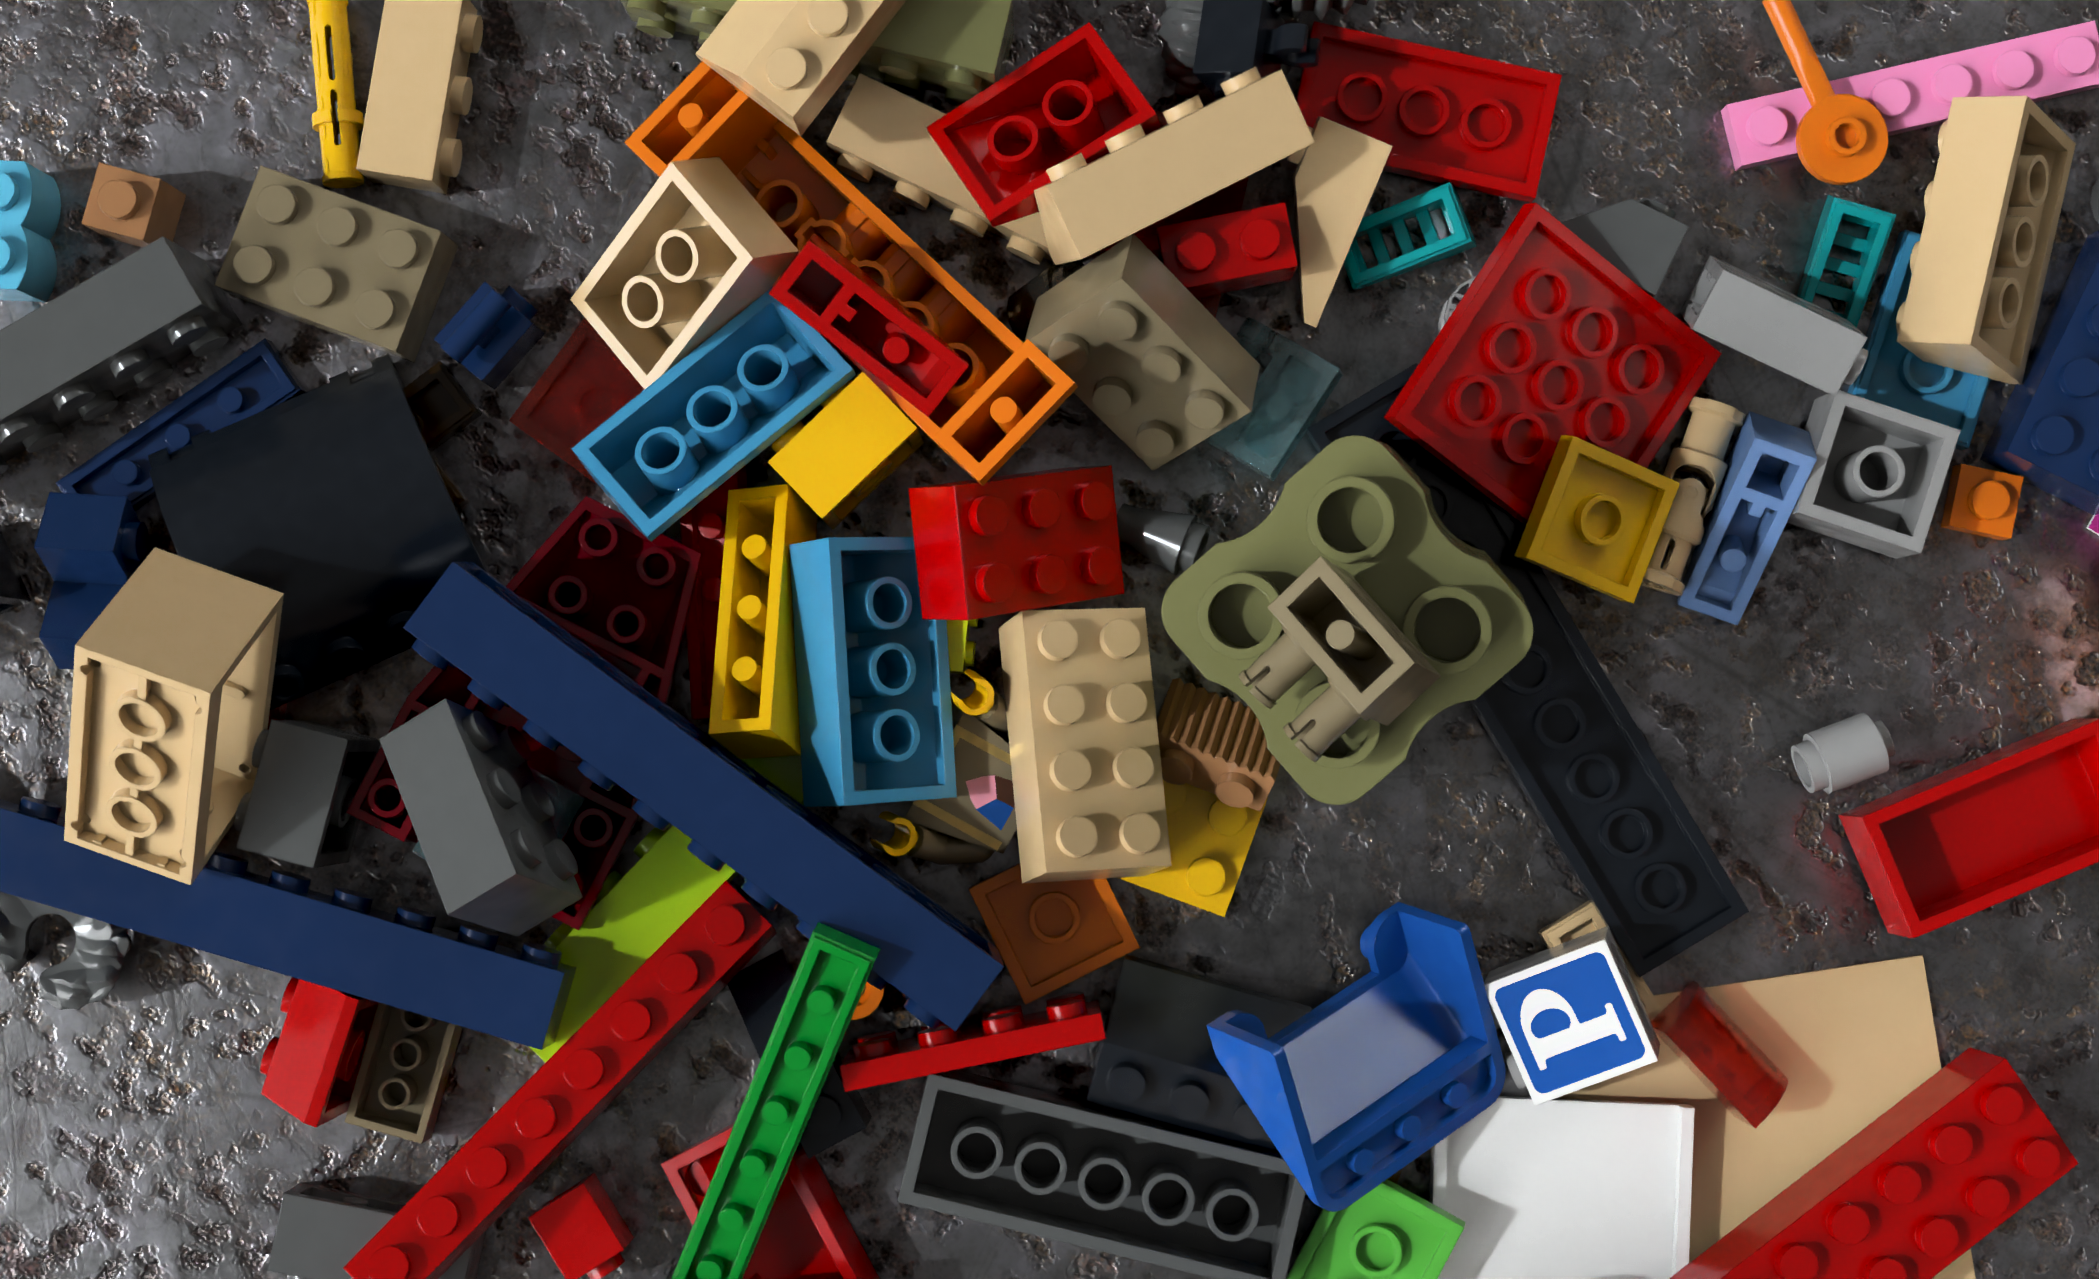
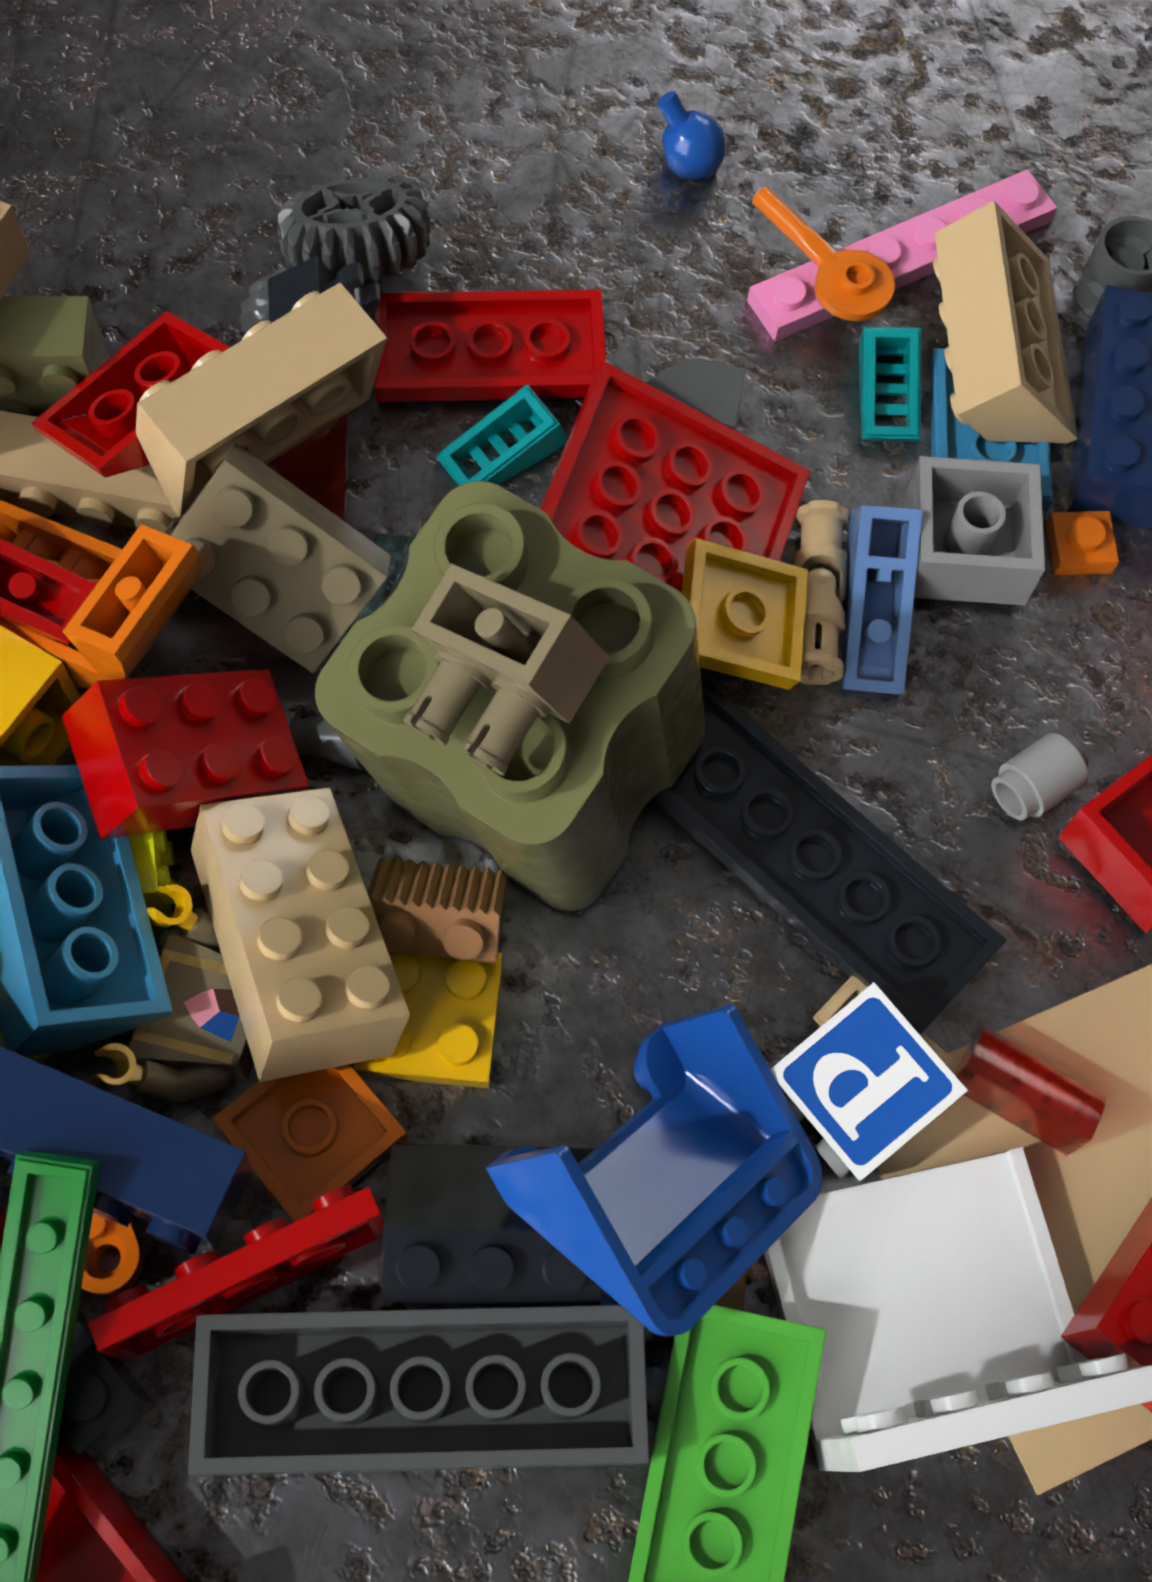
camera: 20 degrees left, 20 degrees down
red hinge [1106,202,1298,298] -> none
tan slope [1287,116,1393,328] -> none
light grey brick [1680,255,1868,397] -> none

